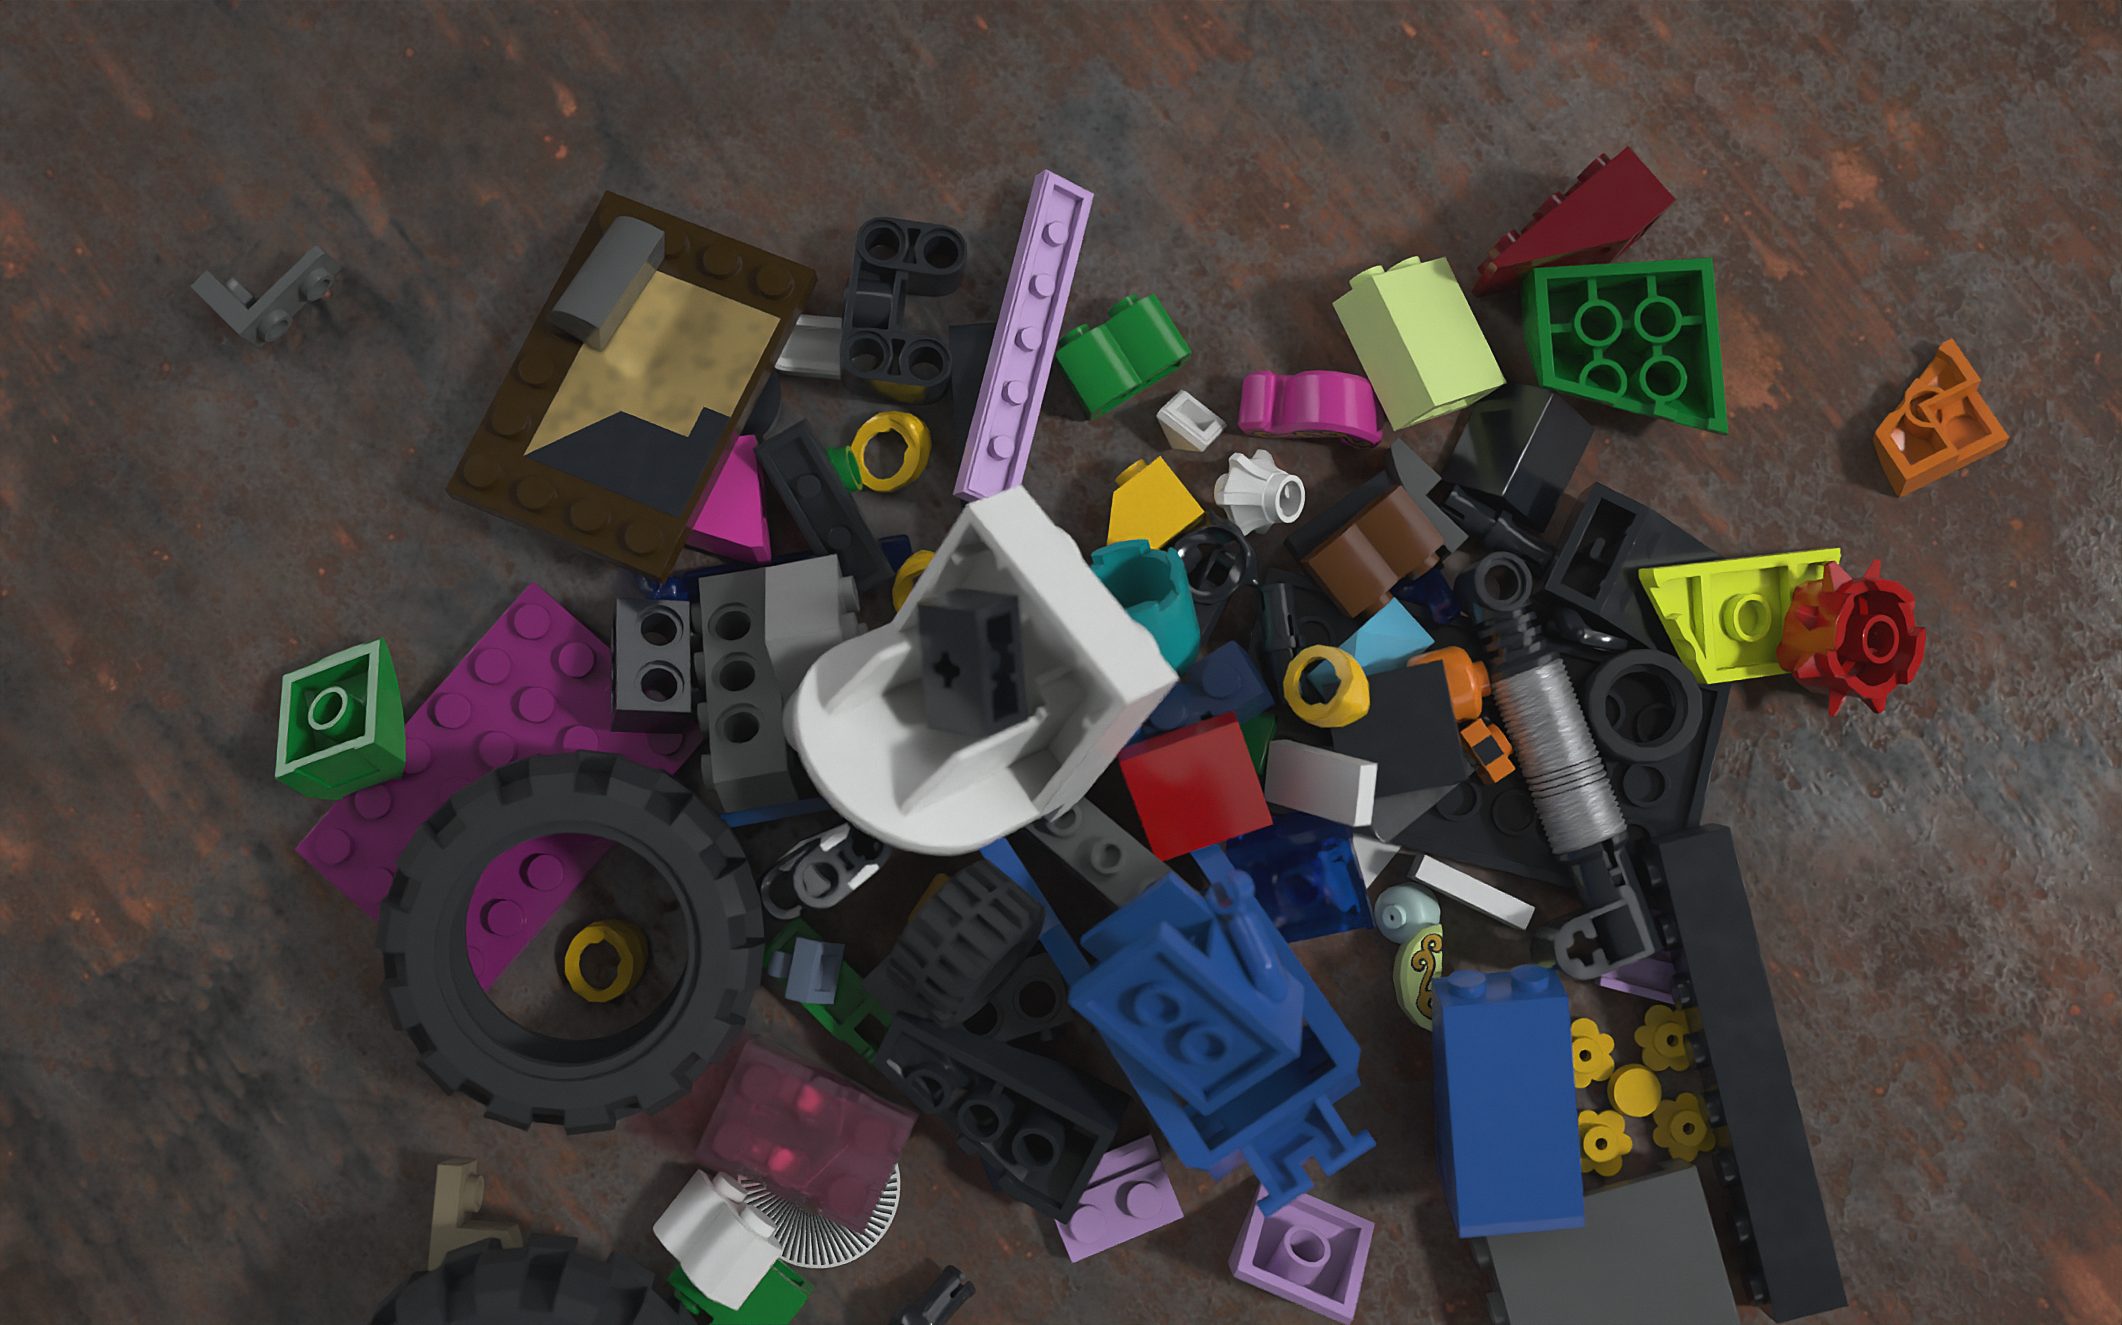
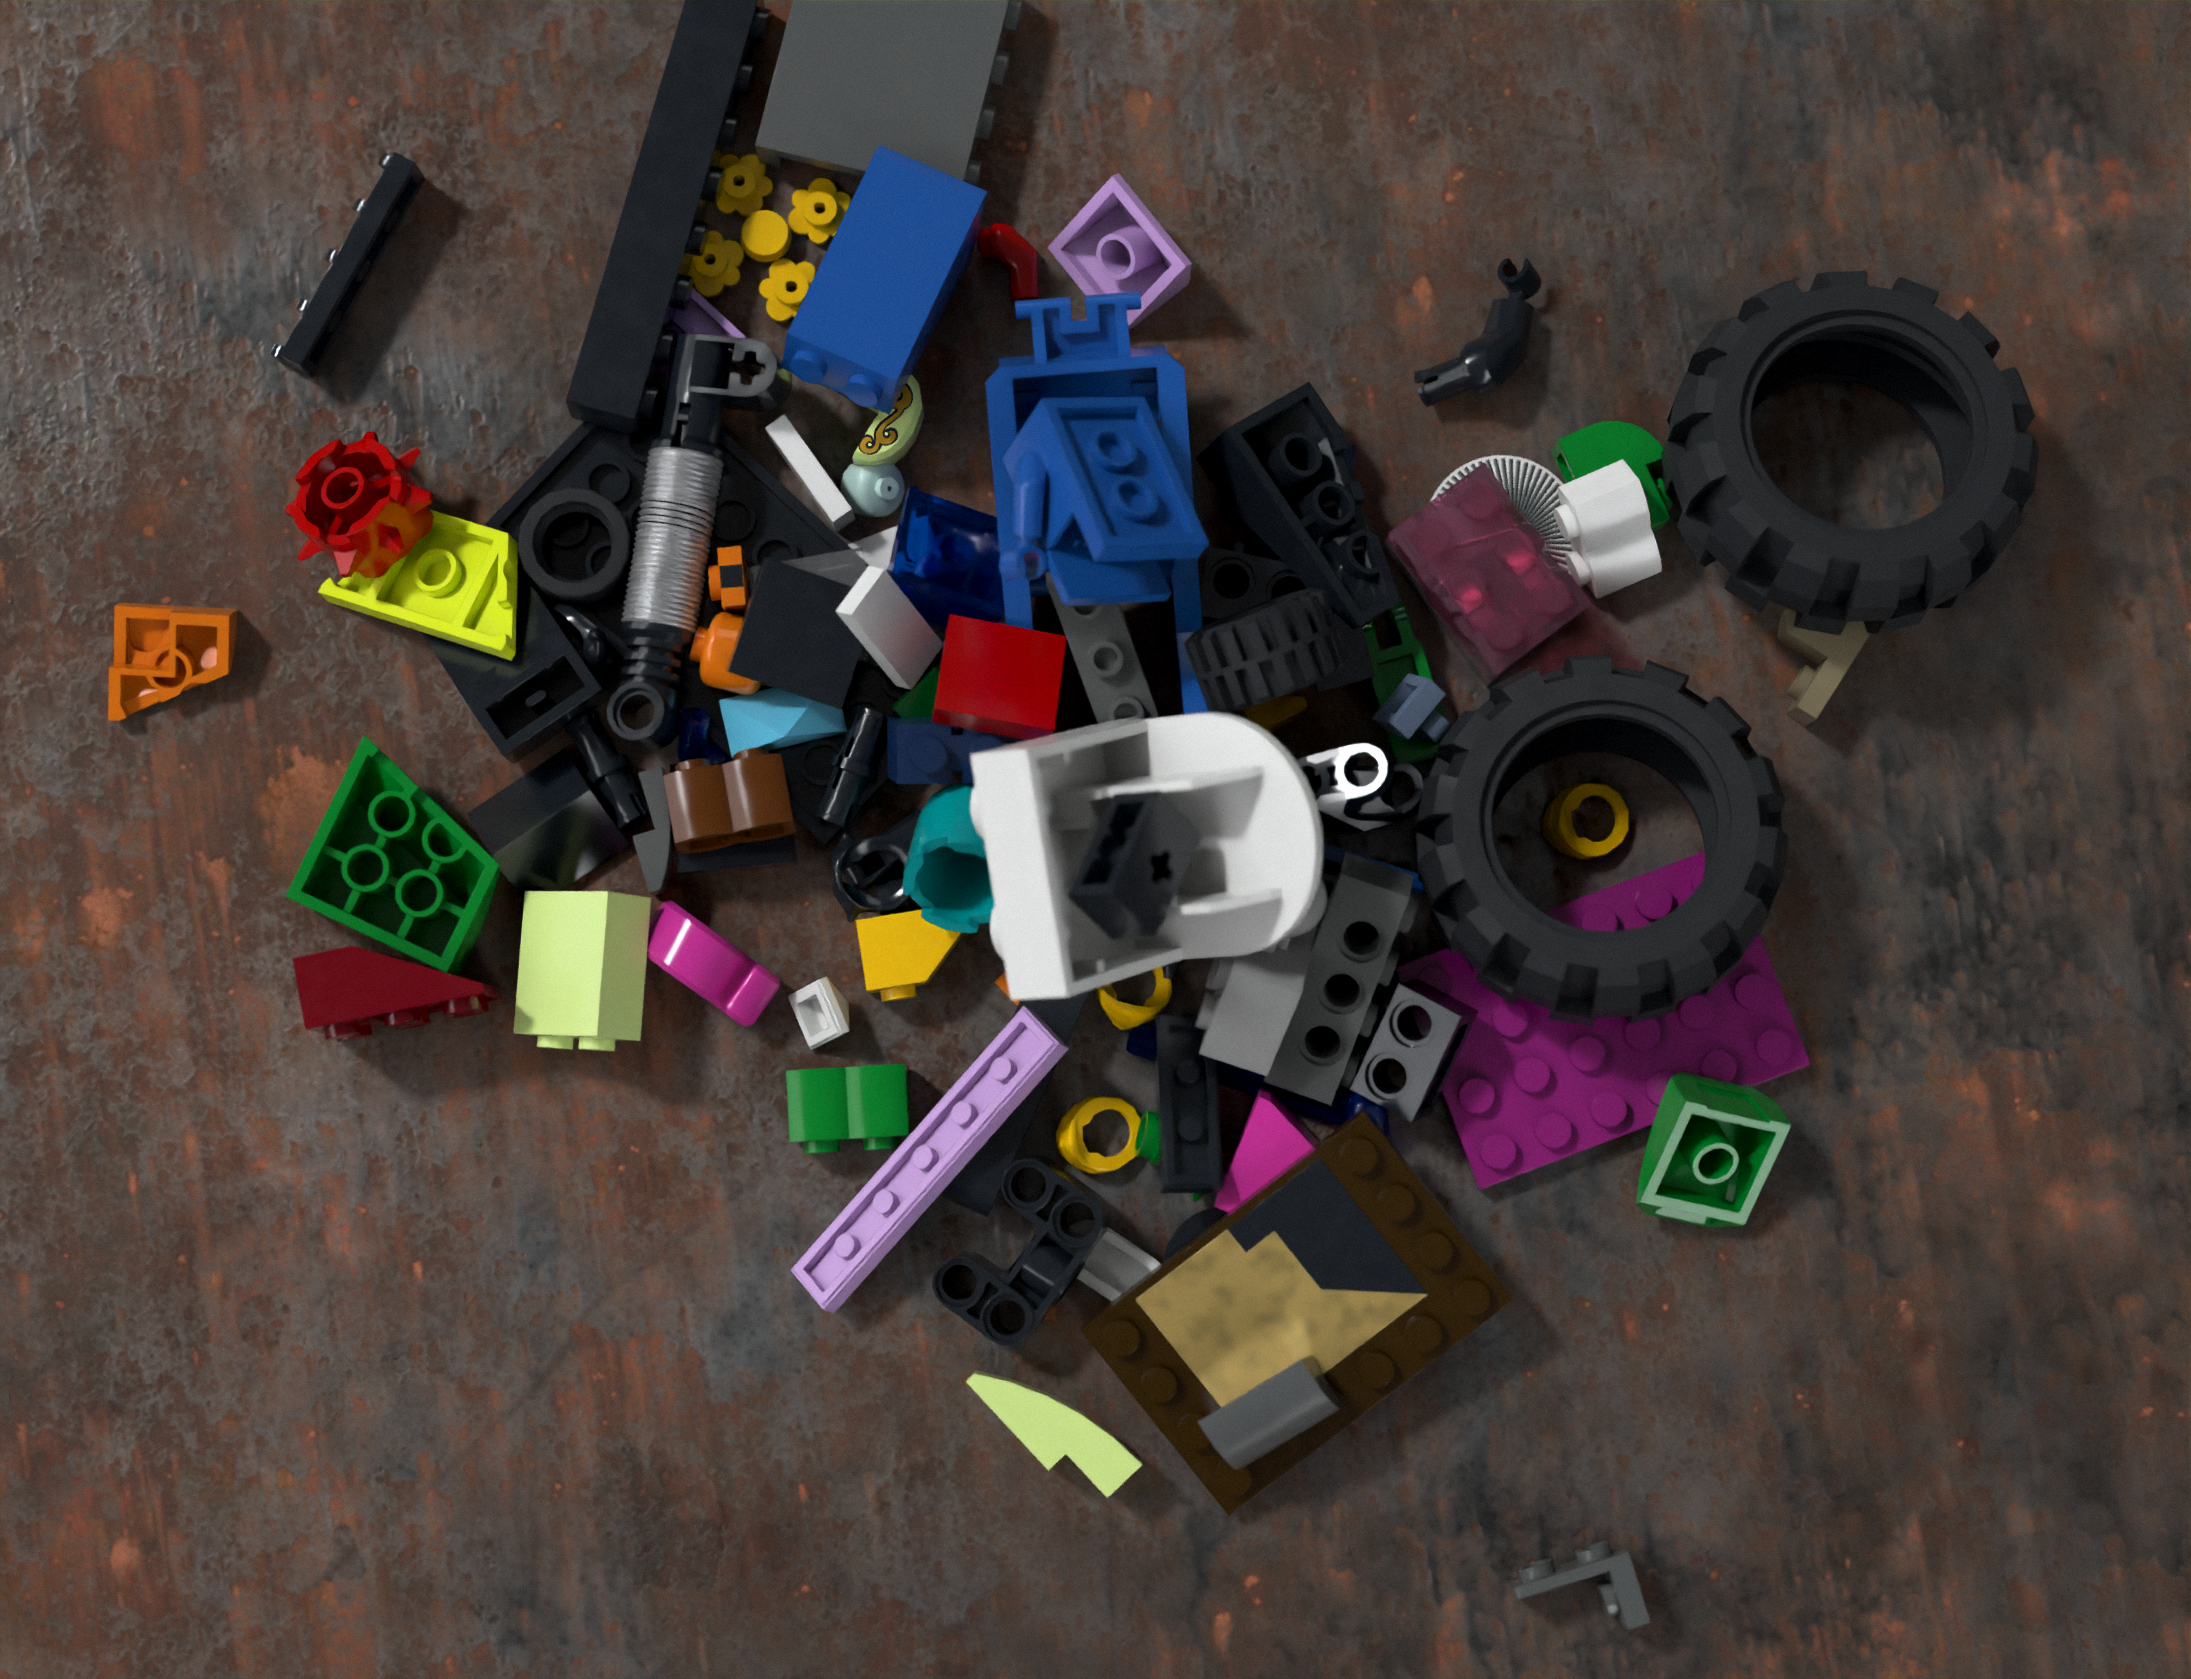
camera: 160 degrees left, 0 degrees up
lavender plate [1055,1132,1184,1263] -> none
white rock [1214,449,1305,536] -> none
yellow piece [1283,645,1370,728] -> none
none -> black hinge [269,152,426,378]
none -> yellowish green slope [966,1371,1142,1498]
none -> red arm [977,223,1039,303]

